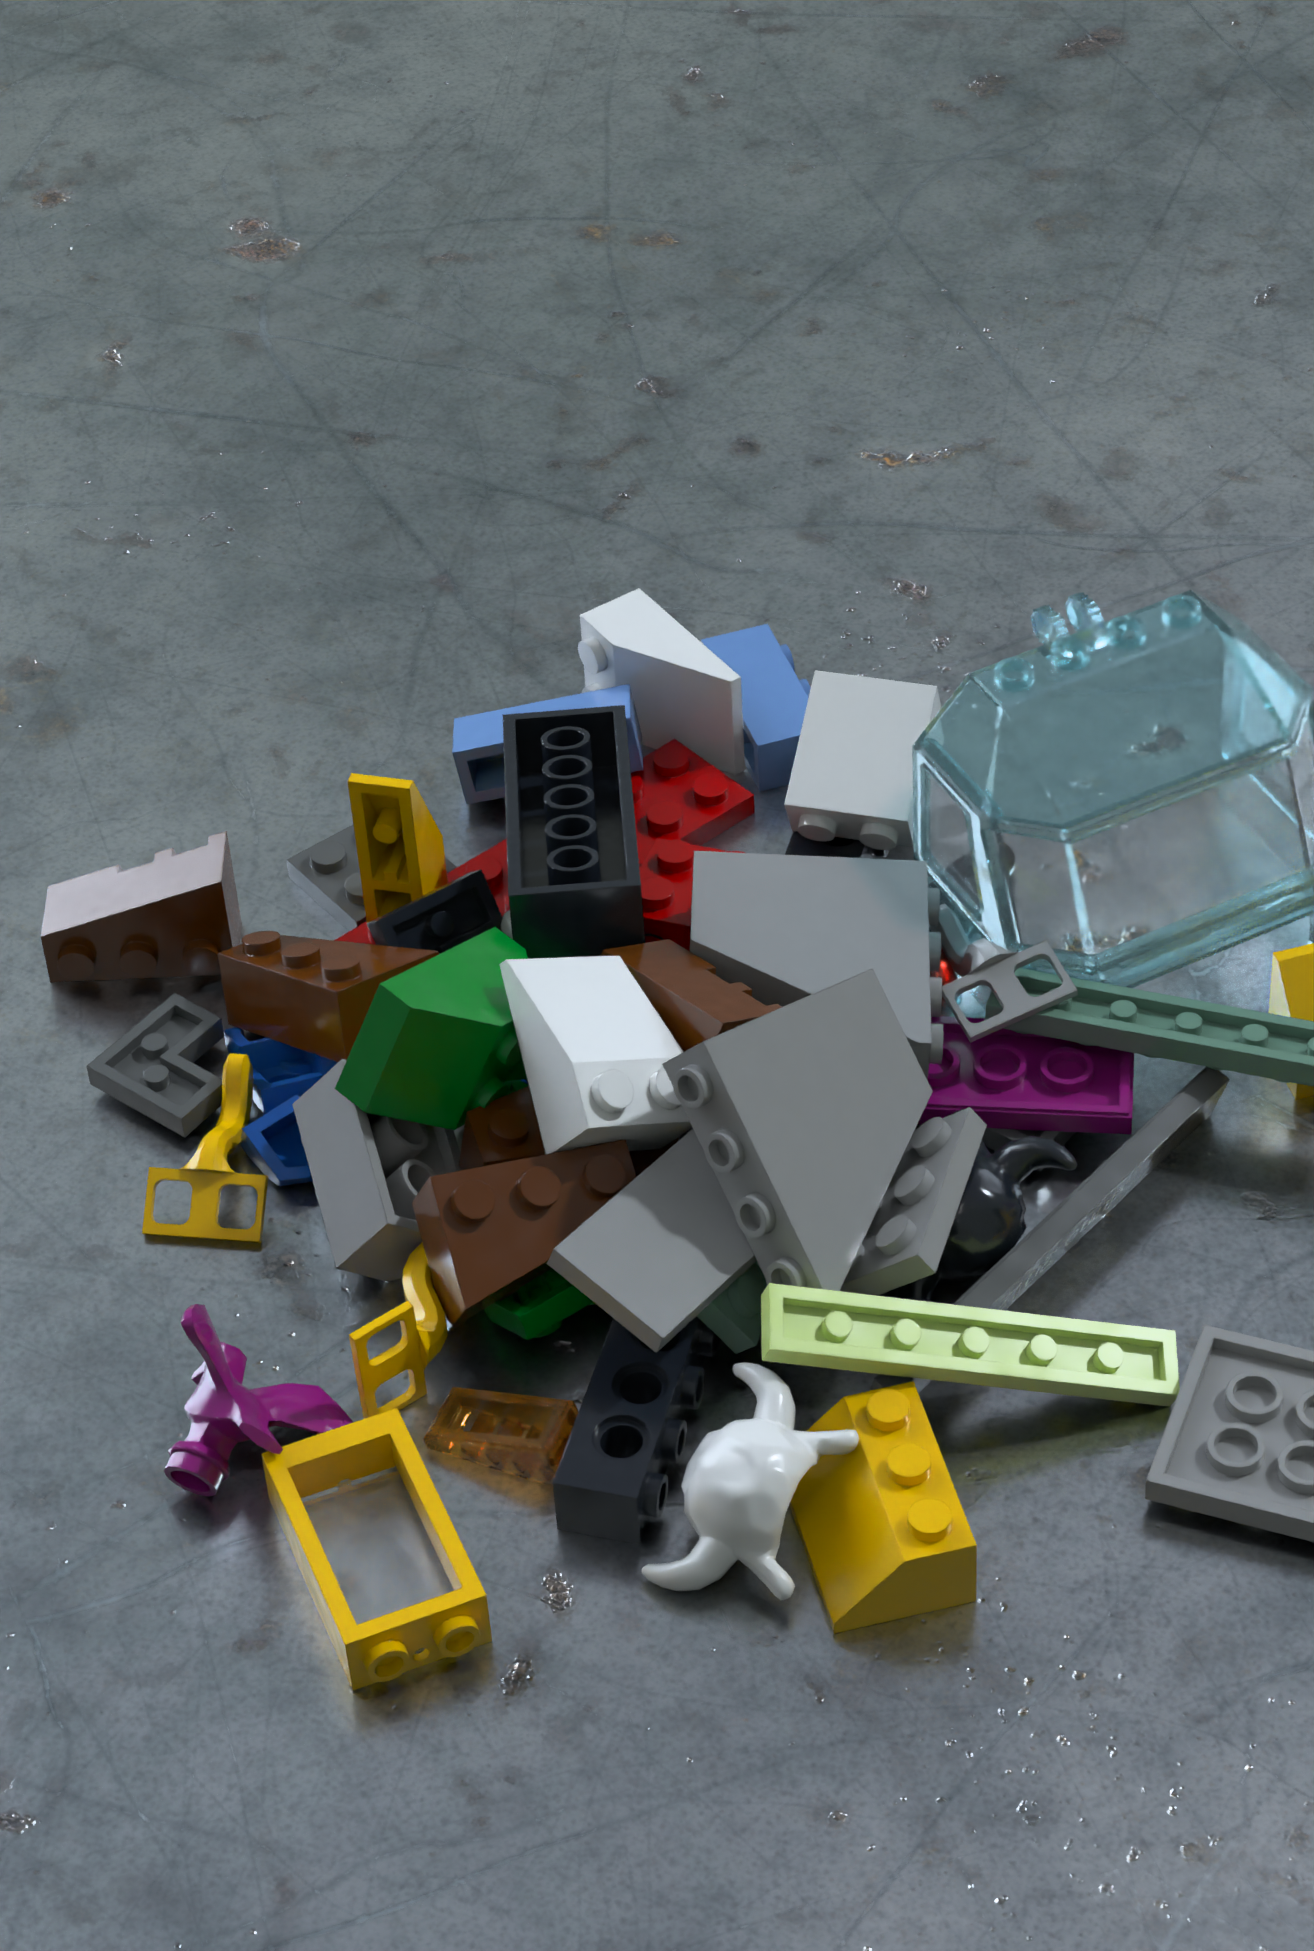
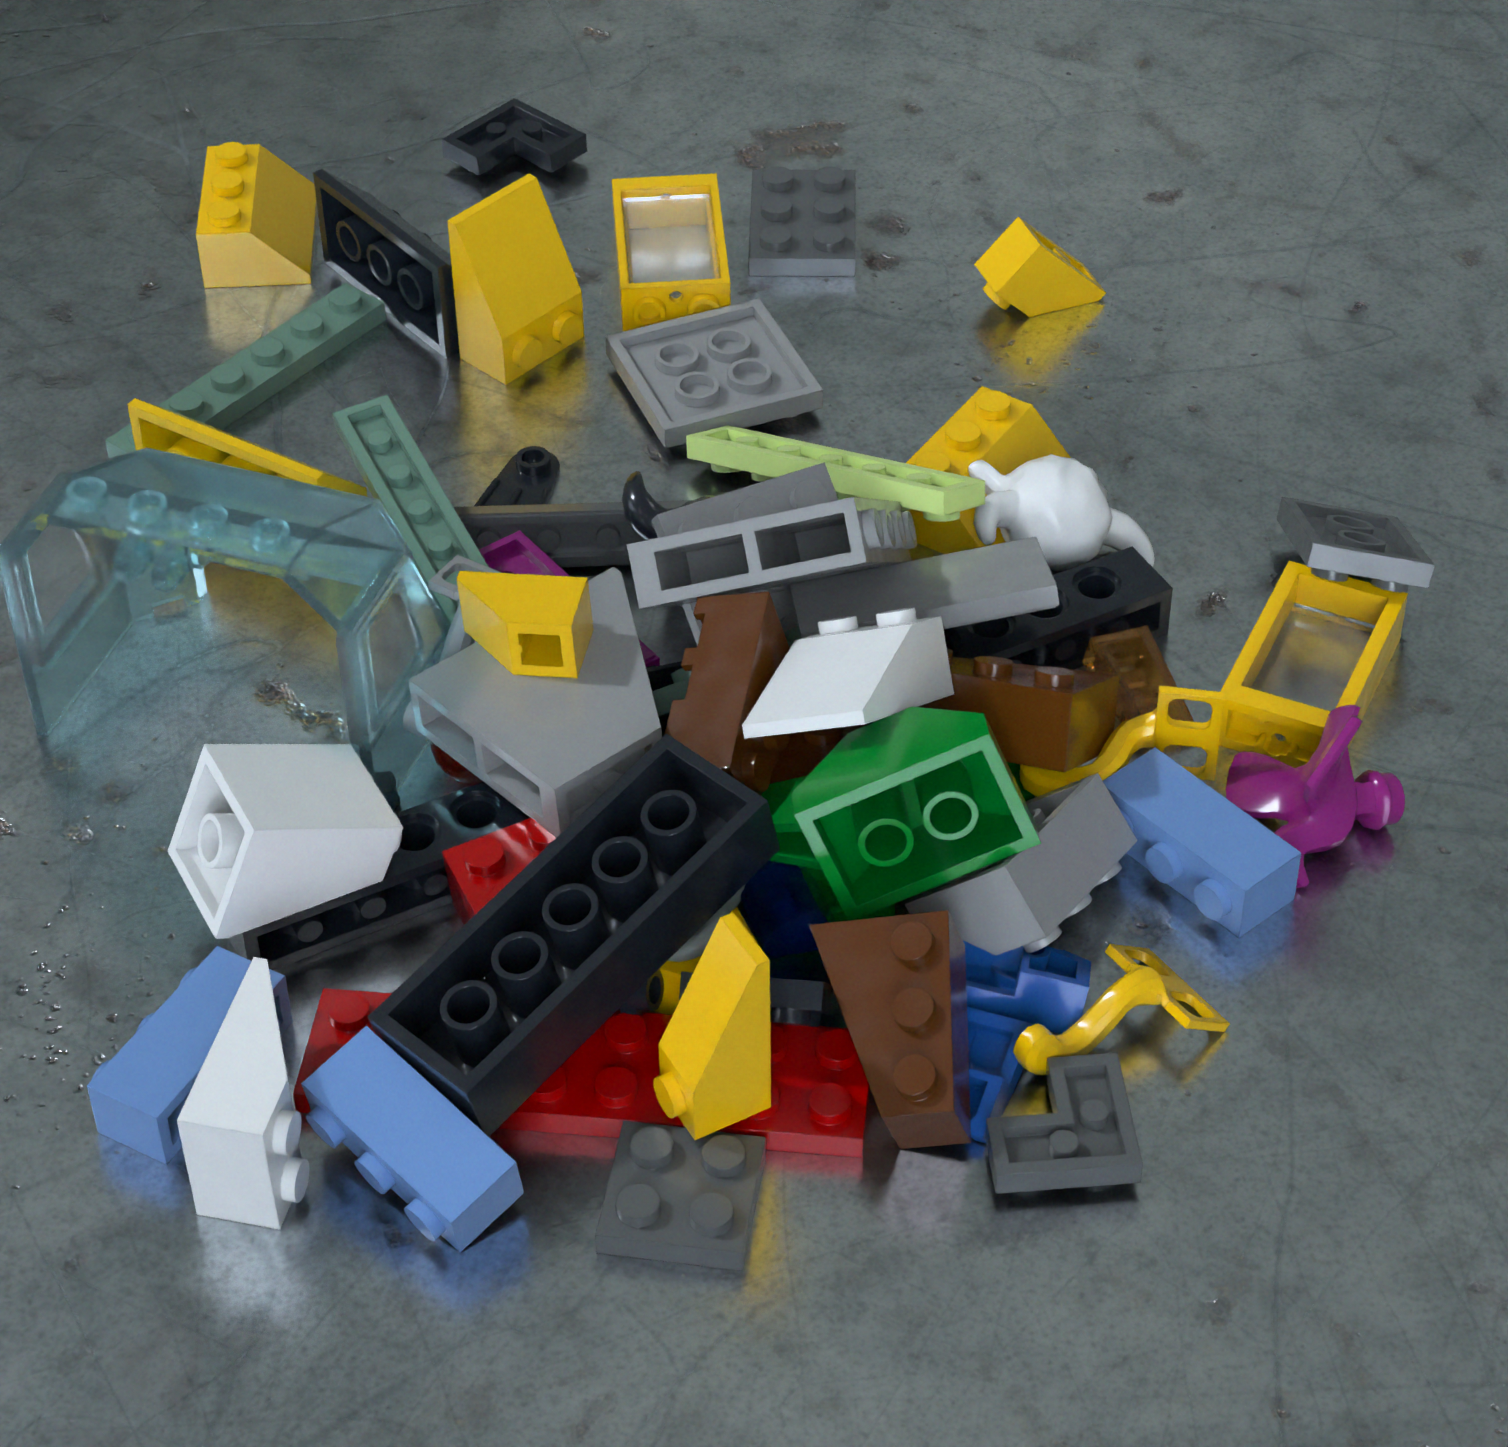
camera: 135 degrees left, 0 degrees up
reddish brown wedge [41,831,242,983] -> none
none -> yellow slope [456,571,594,678]
none -> black piece [474,446,560,506]
none -> yellow slope [974,216,1106,317]
none -> medium blue brick [1103,747,1301,938]
none -> dark grey plate [1276,497,1435,592]

